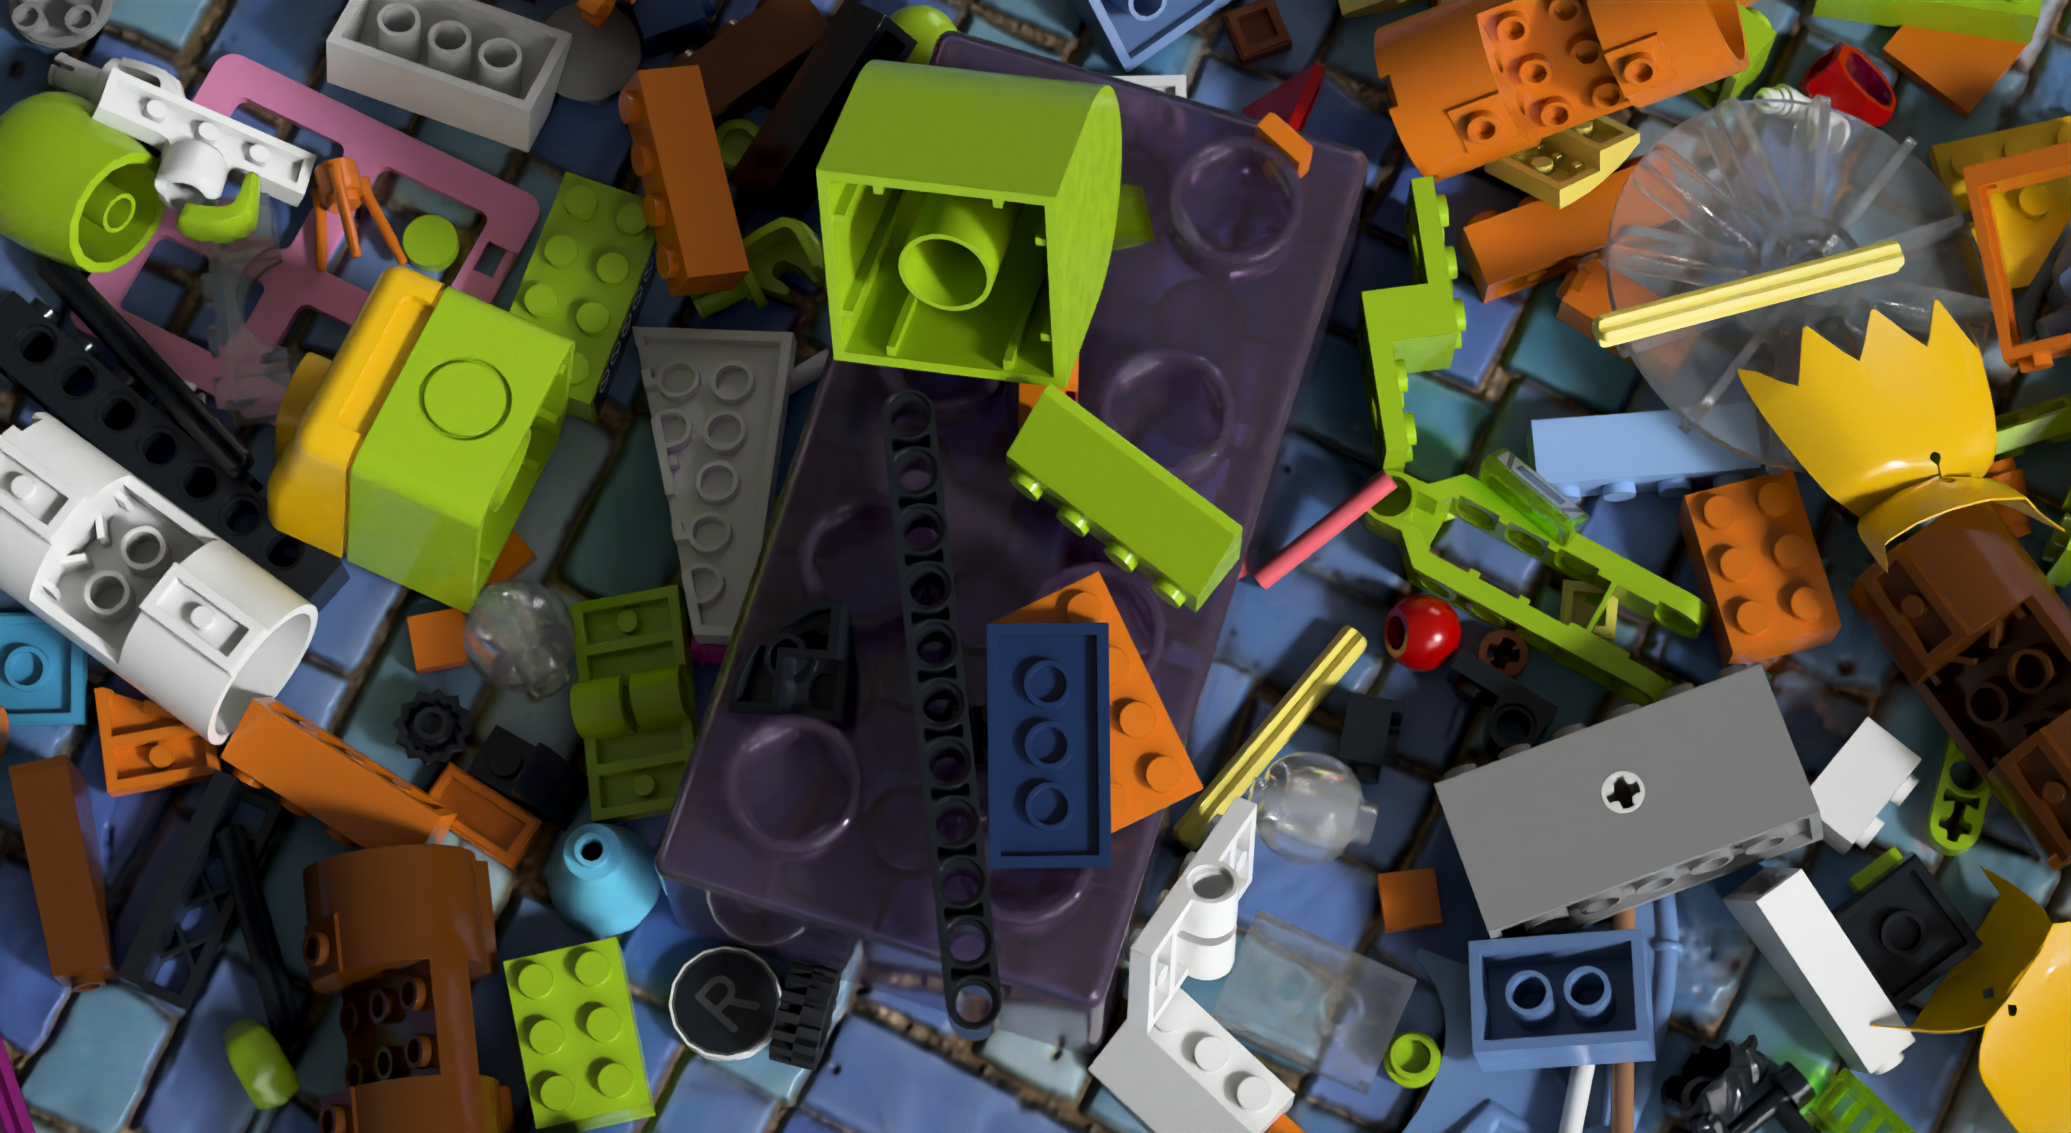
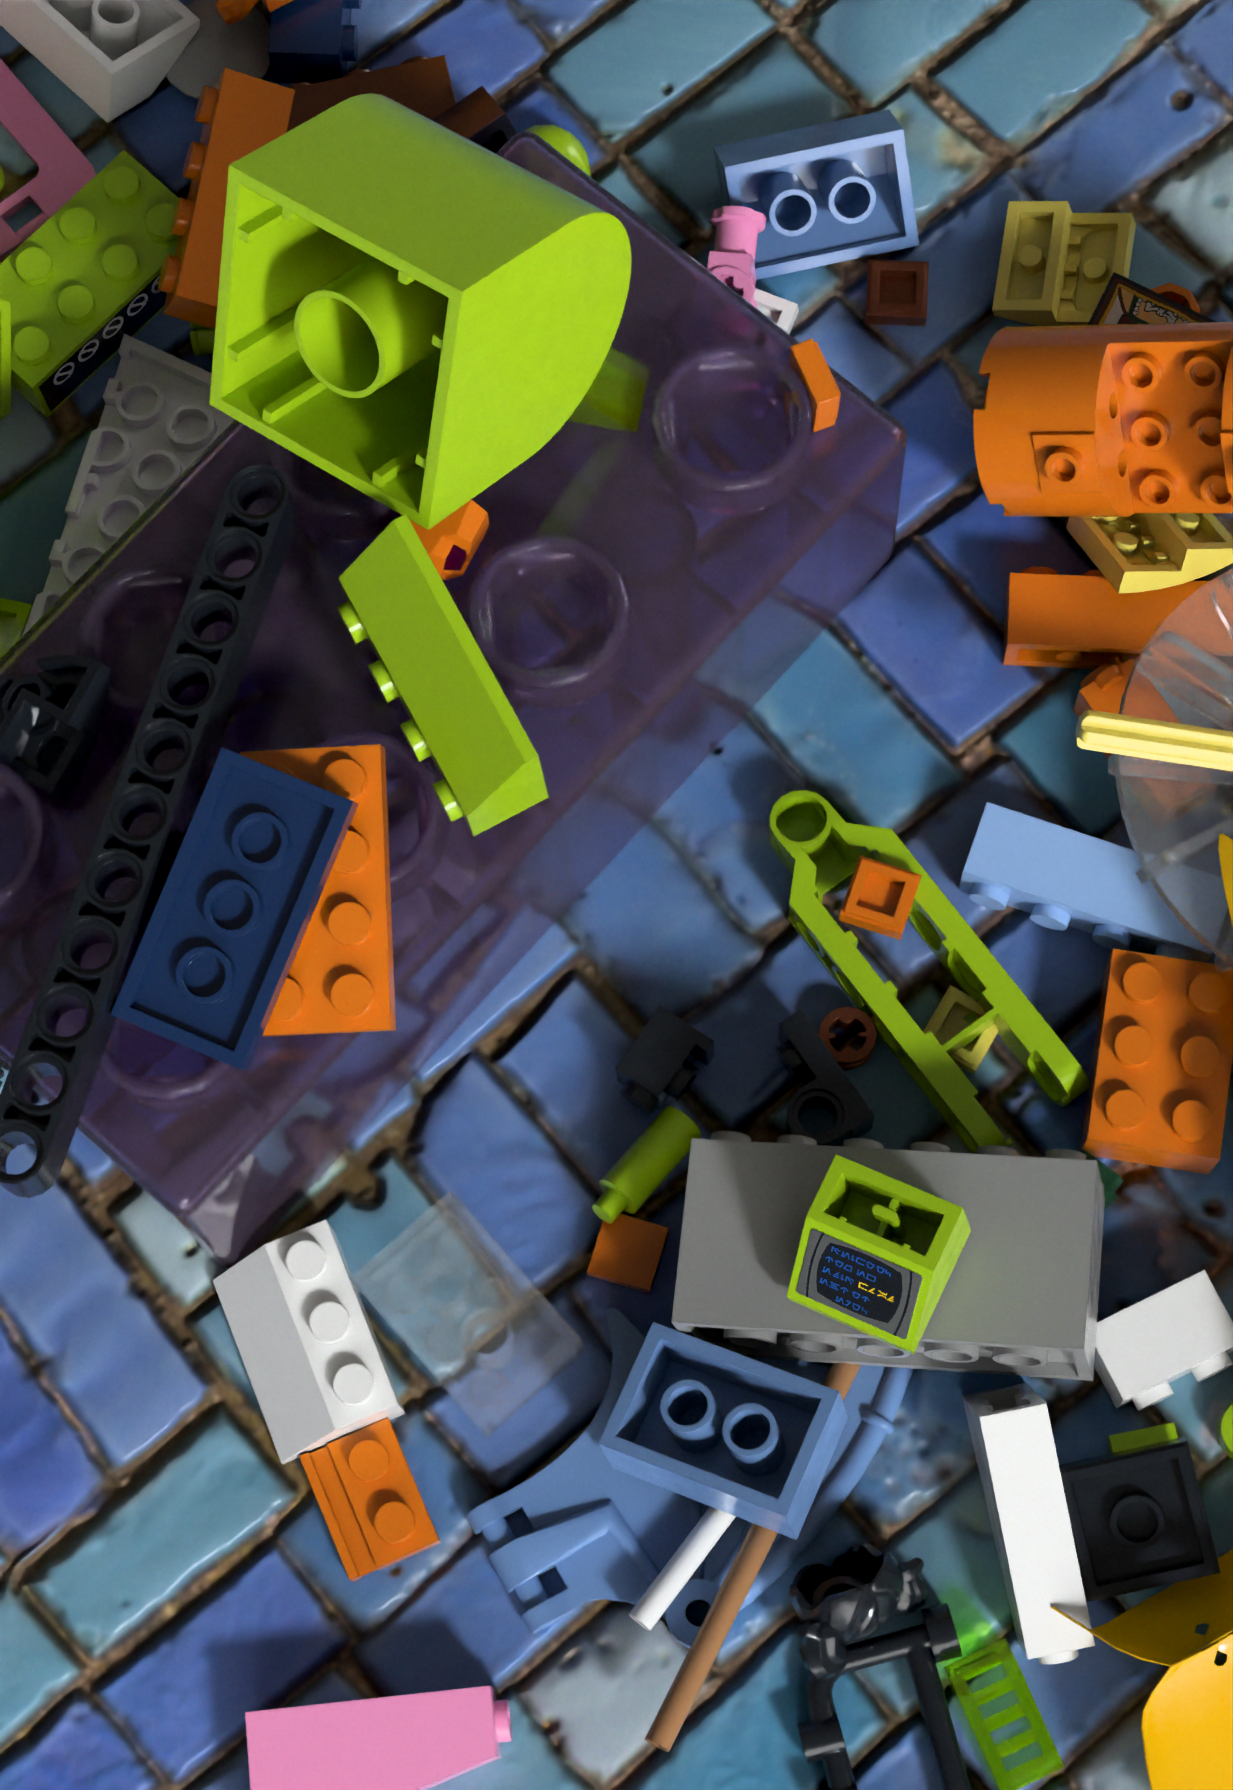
camera: 30 degrees right, 0 degrees up
white plate [1123,796,1257,1034] -> none
light yellow axle [1172,625,1368,850] -> none
red slope [1242,63,1325,180] -> none
clear brick [1248,751,1378,865] -> none
coral bar [1252,470,1398,590] -> none
lime bracket [1355,176,1466,473] -> none
red piece [1383,593,1462,672] -> none
lime plate [1383,1030,1441,1089] -> none
clear neon green slope [1478,448,1589,547] -> none
none -> lime cylinder [592,1106,701,1224]
none -> bright pink connector [698,206,766,337]
none -> lime slope [787,1154,971,1355]
none -> orange tile [839,855,922,940]

